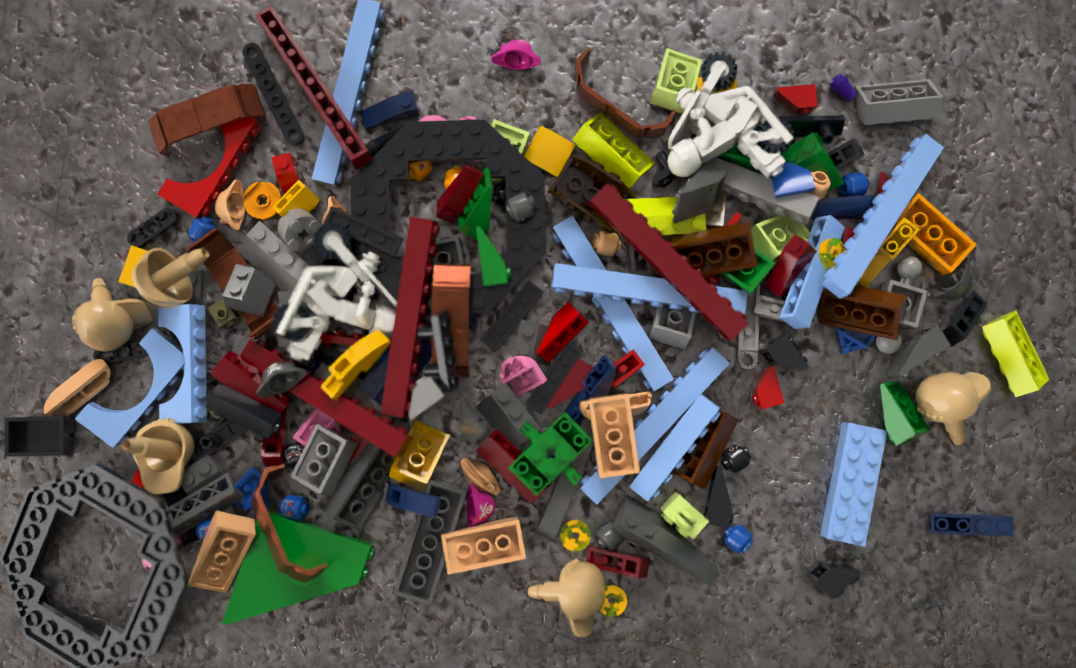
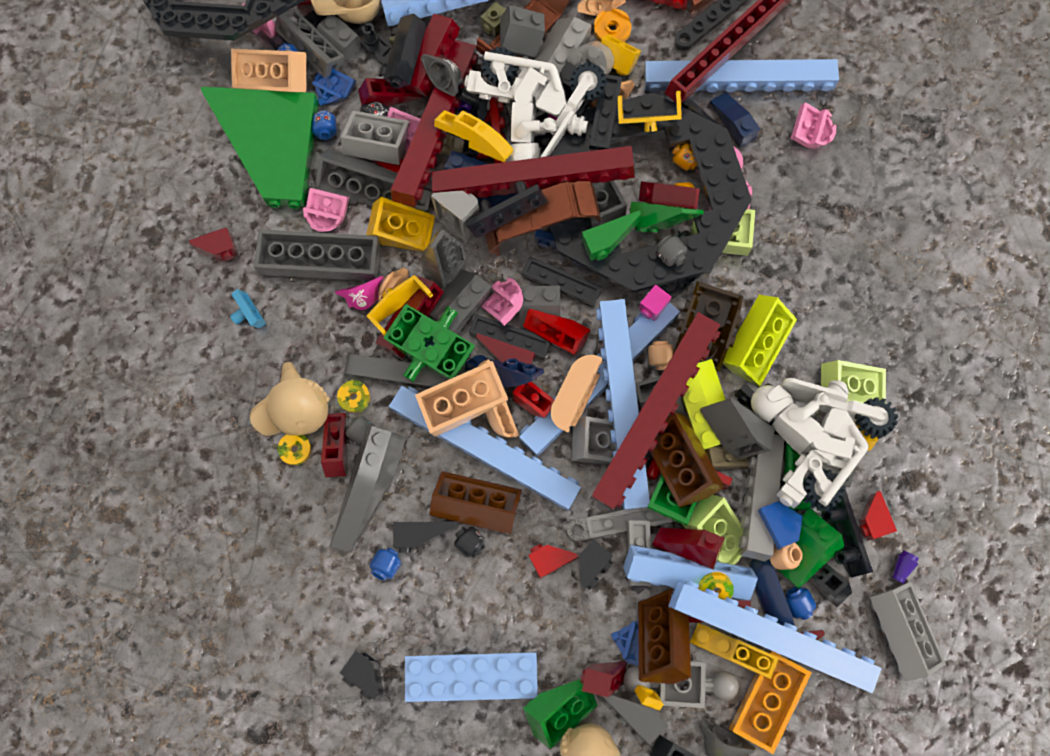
camera: 80 degrees right, 10 degrees down
copper windscreen [251,464,327,583] -> none
red slope [271,153,301,195] -> none
dark blue slope [385,482,440,518] -> none
light nougat slope [441,516,526,574] -> none
dark pink hat [491,39,541,70] -> none
yellow slope [523,126,575,178] -> none
copper windscreen [575,47,676,139] -> none
light blue brick [629,394,720,502] -> none
yellowish green brick [659,491,709,539] -> none
none -> dark red slope [189,227,239,261]
none -> dark azure tile [230,289,266,328]
none -> bright pink slope [303,188,349,232]
none -> yellow piece [367,275,433,336]
none -> light nougat brick [551,355,603,432]
none -> dark red slope [581,661,627,697]
none -> yellow piece [618,91,682,132]
none -> yellow tile [634,685,664,711]
none -> dark pink brick [639,285,672,321]
none -> bright pink slope [790,103,836,149]

